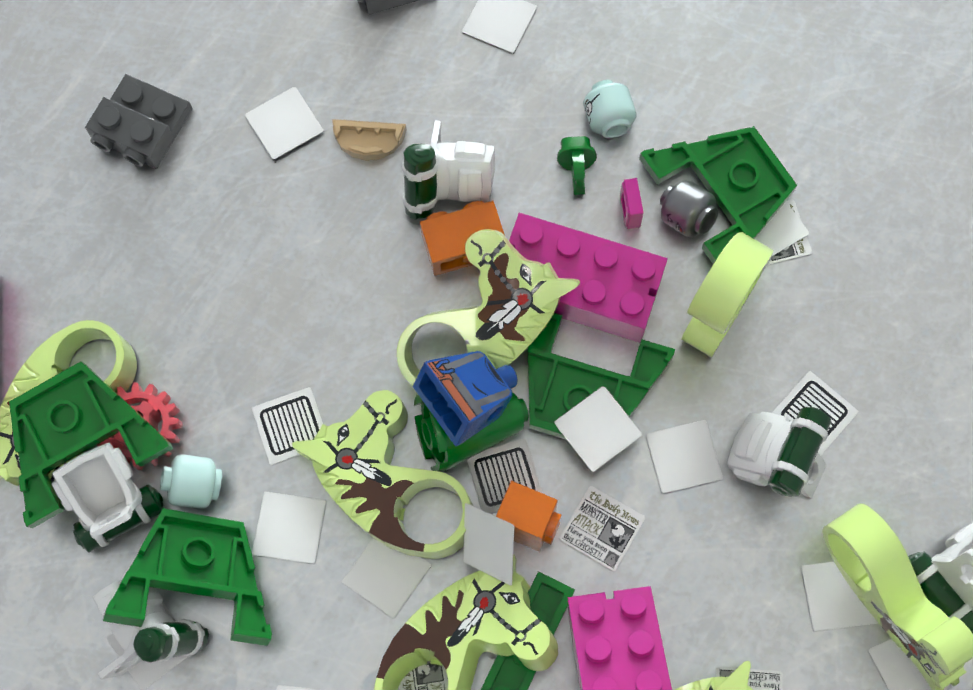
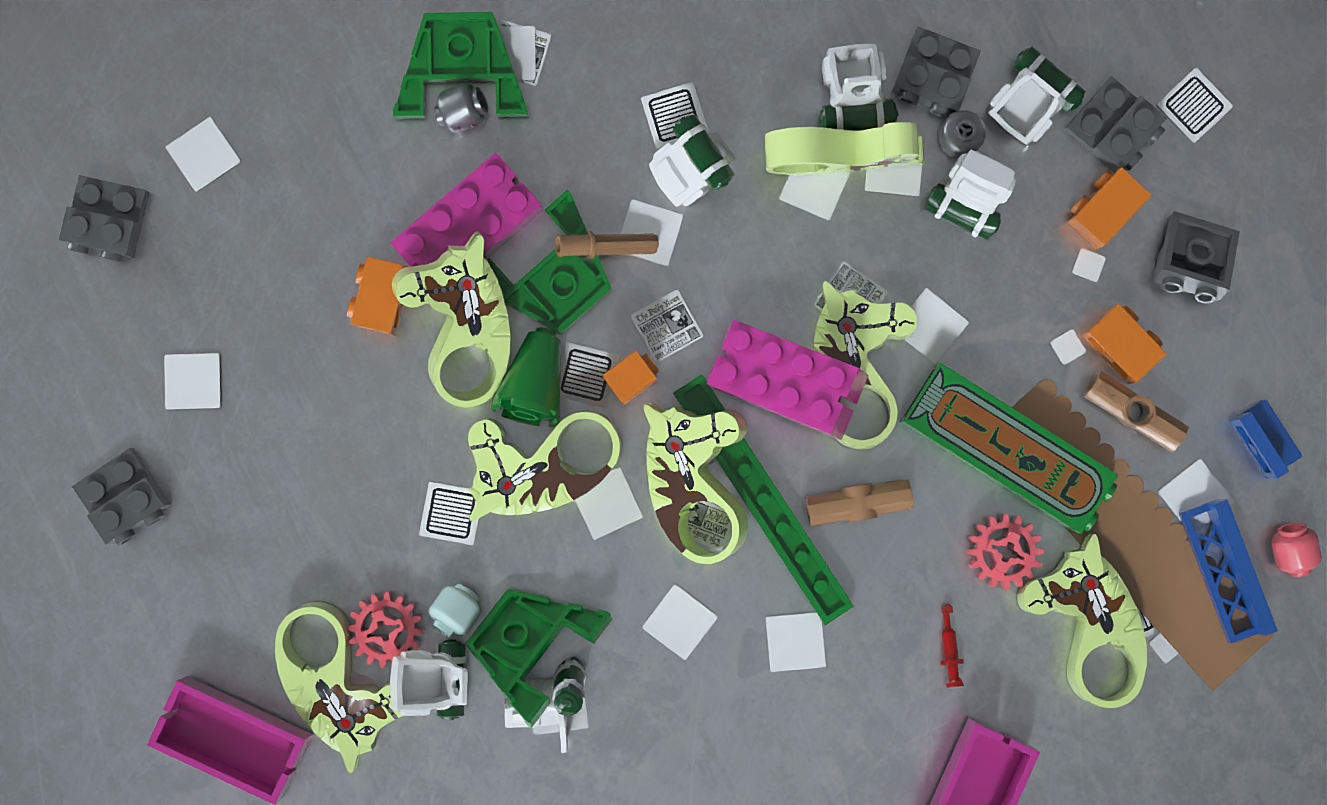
camera: 65 degrees left, 15 degrees up
green wing [9,361,173,528] -> none
white sticker [252,491,326,564] -> none
tan tile [332,119,407,161] -> none
white piece [402,120,495,220] -> none
blue torso [412,351,518,447] -> none
white sticker [463,503,514,586] -> none
white sticker [554,386,642,471] -> none
green piece [557,136,597,195] -> none
light aqua head [583,80,637,138] -> none
dark pink tile [620,178,644,229] -> none
yellowish green animal [681,232,774,358] -> none
none -> medium nougat axle [555,231,659,259]

